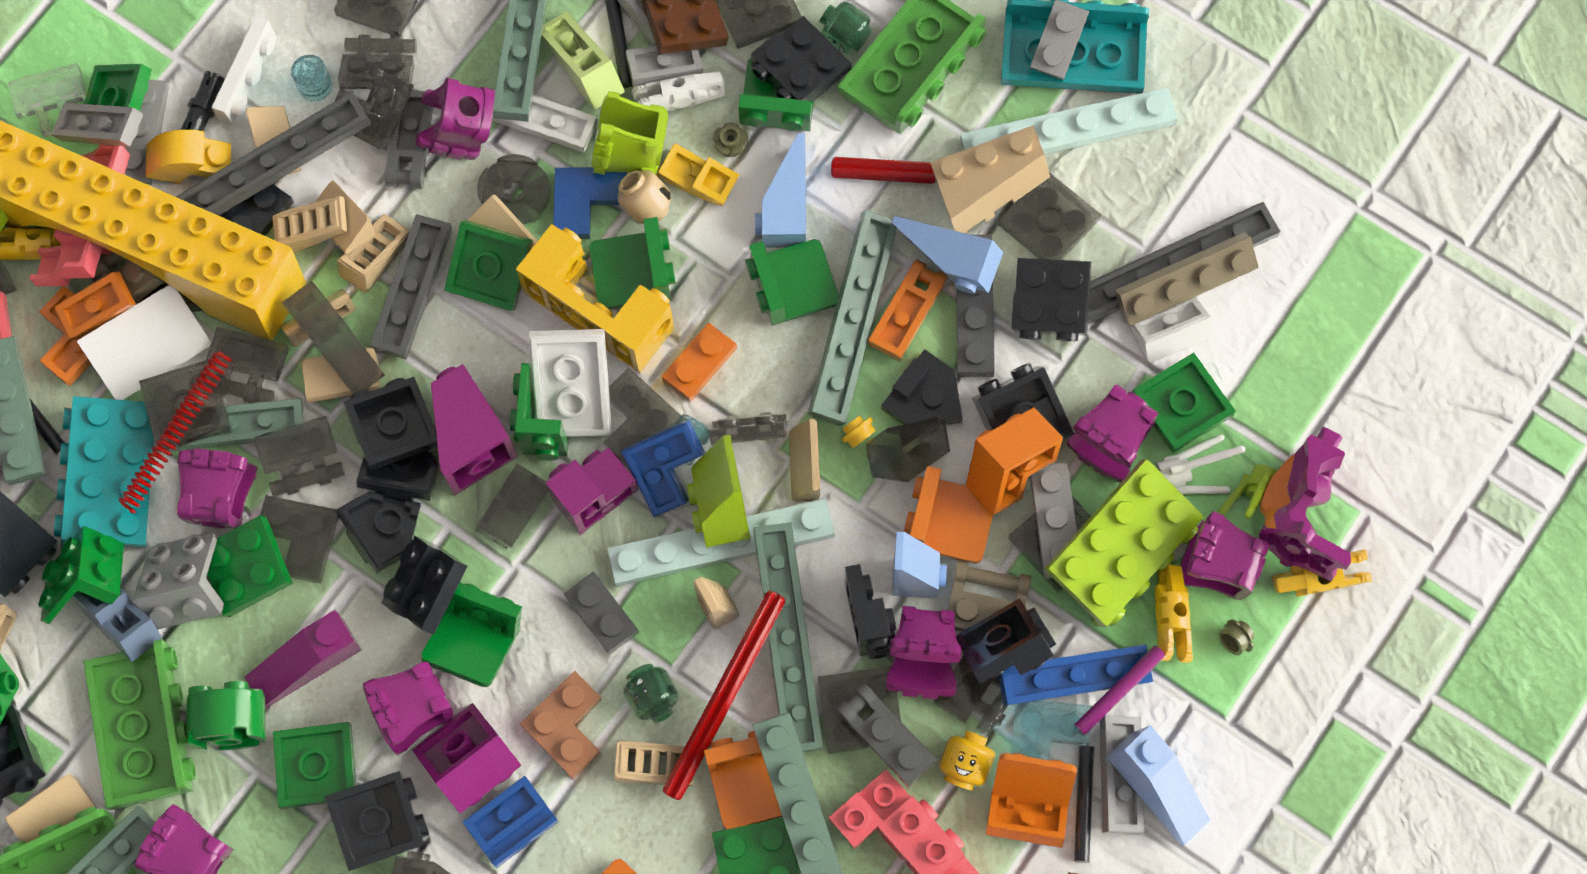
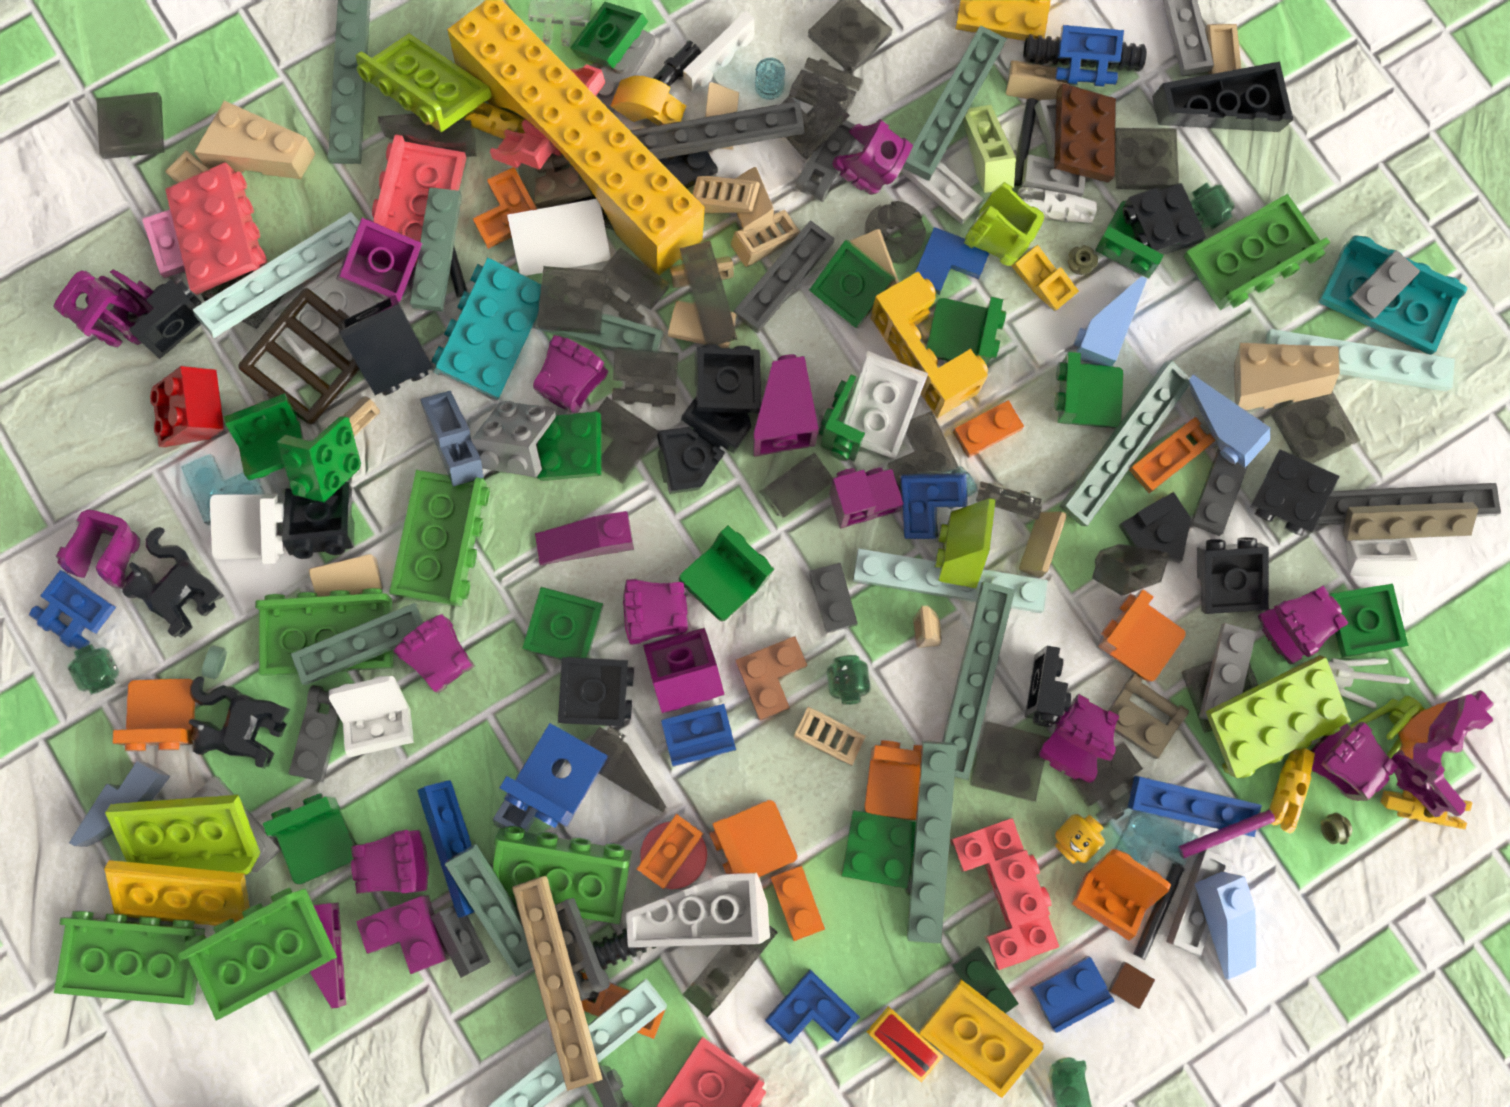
camera: 15 degrees right, 5 degrees up
green bracket [38,526,124,624] -> none
light grey plate [51,103,143,147] -> none
orange plate [54,272,136,339] -> none
red piece [118,351,232,514] -> none
green brick [187,681,266,750] -> none
black plate [381,535,468,635] -> none
tan head [618,170,671,224] -> none
red axle [663,591,785,800] -> none
red axle [831,156,936,184] -> none
dark grey plate [835,682,937,788] -> none
yellow plate [841,415,876,448] -> none
light blue slope [892,532,947,598] -> none
black plate [956,598,1057,684] -> none
orange brick [966,408,1063,515] -> none

